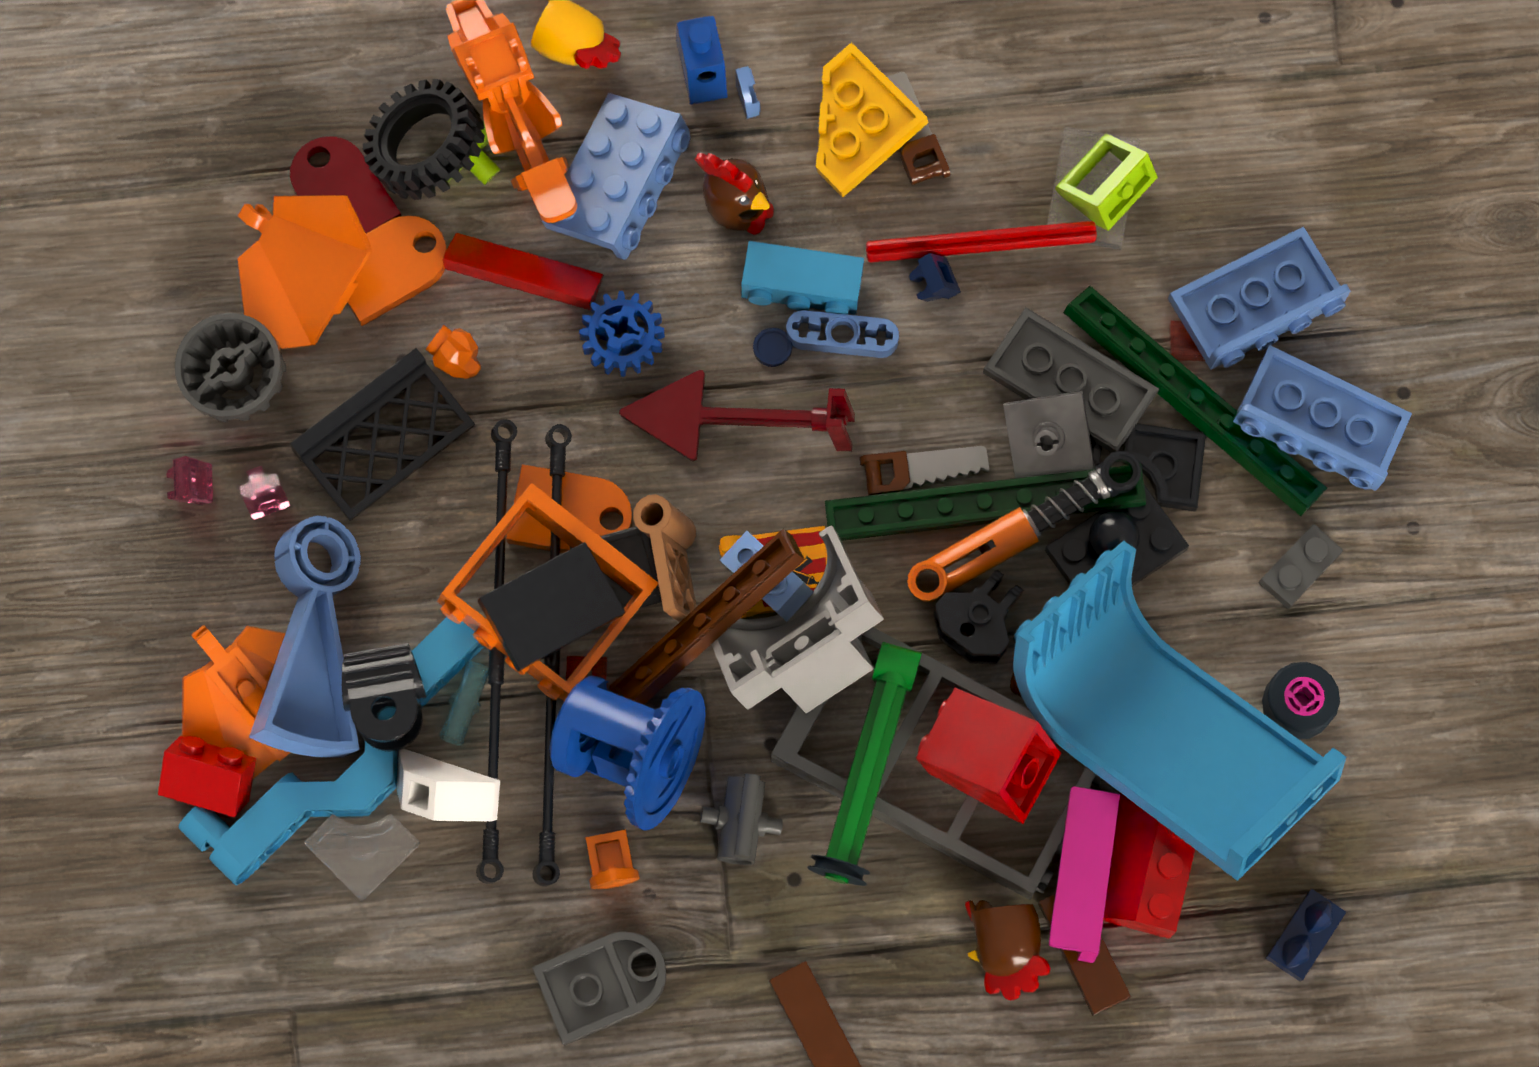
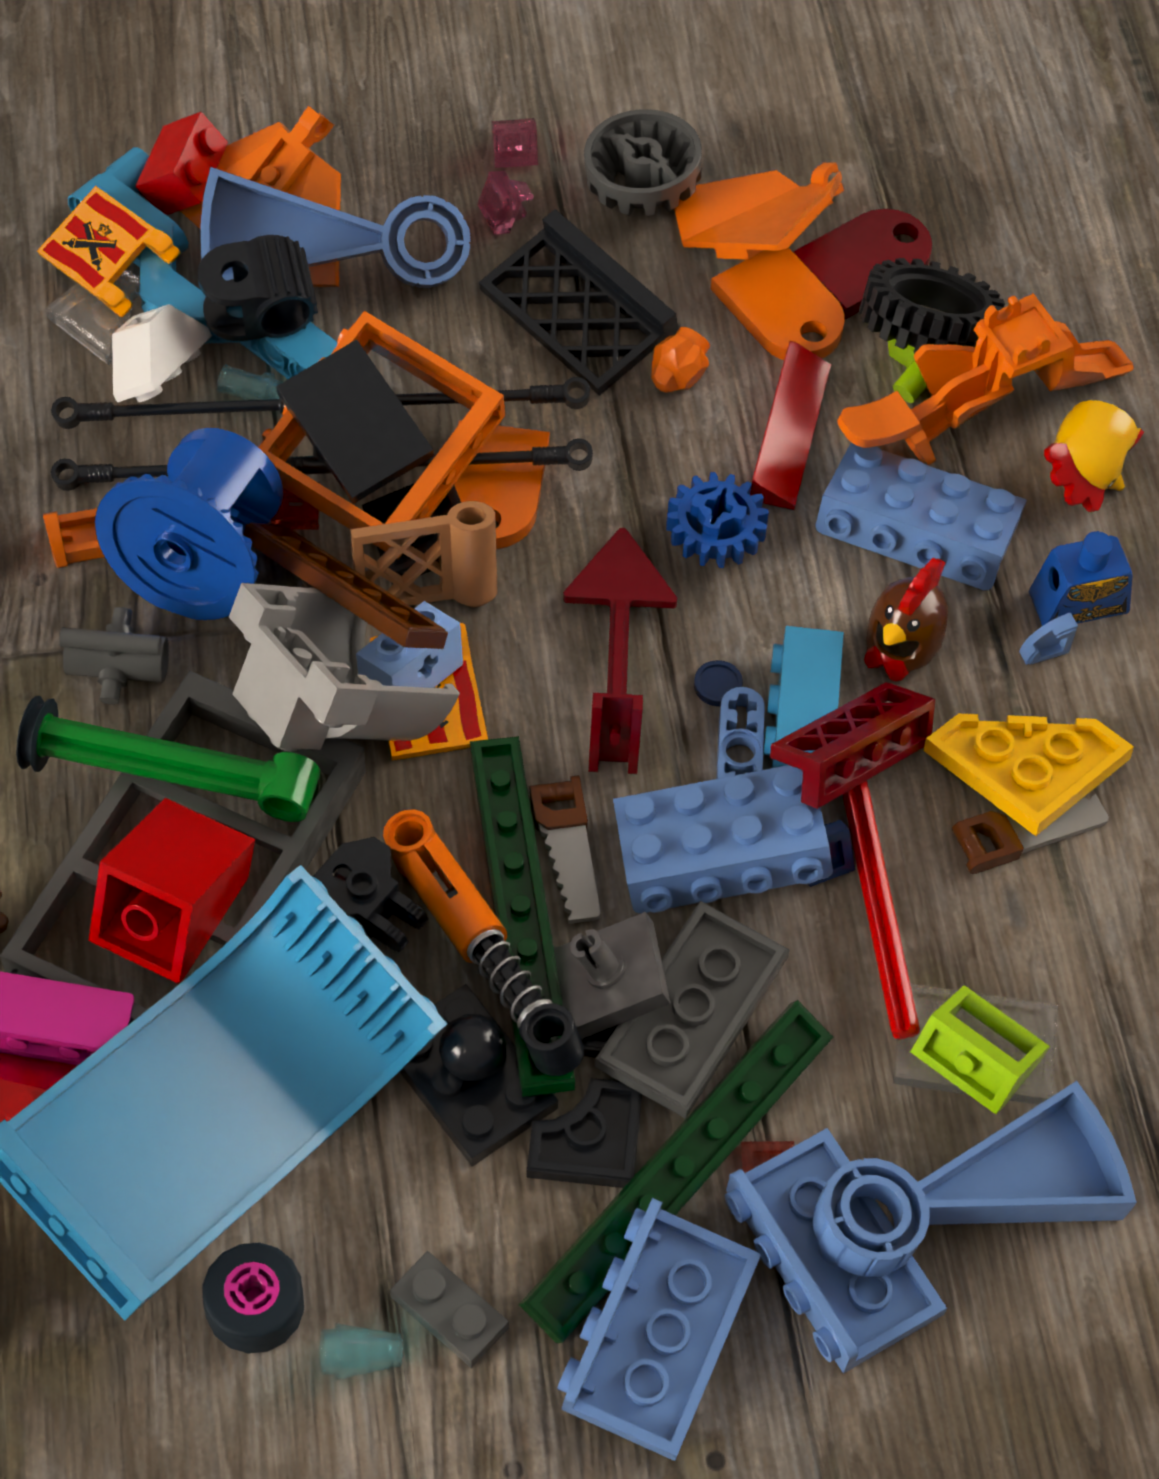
camera: 85 degrees right, 15 degrees down
none -> light orange flag [37,186,180,317]
none -> clear light blue cone [320,1323,403,1380]
none -> medium blue bracket [613,765,833,913]
none -> dark red fence [770,682,935,809]
none -> medium blue piece [812,1081,1137,1277]

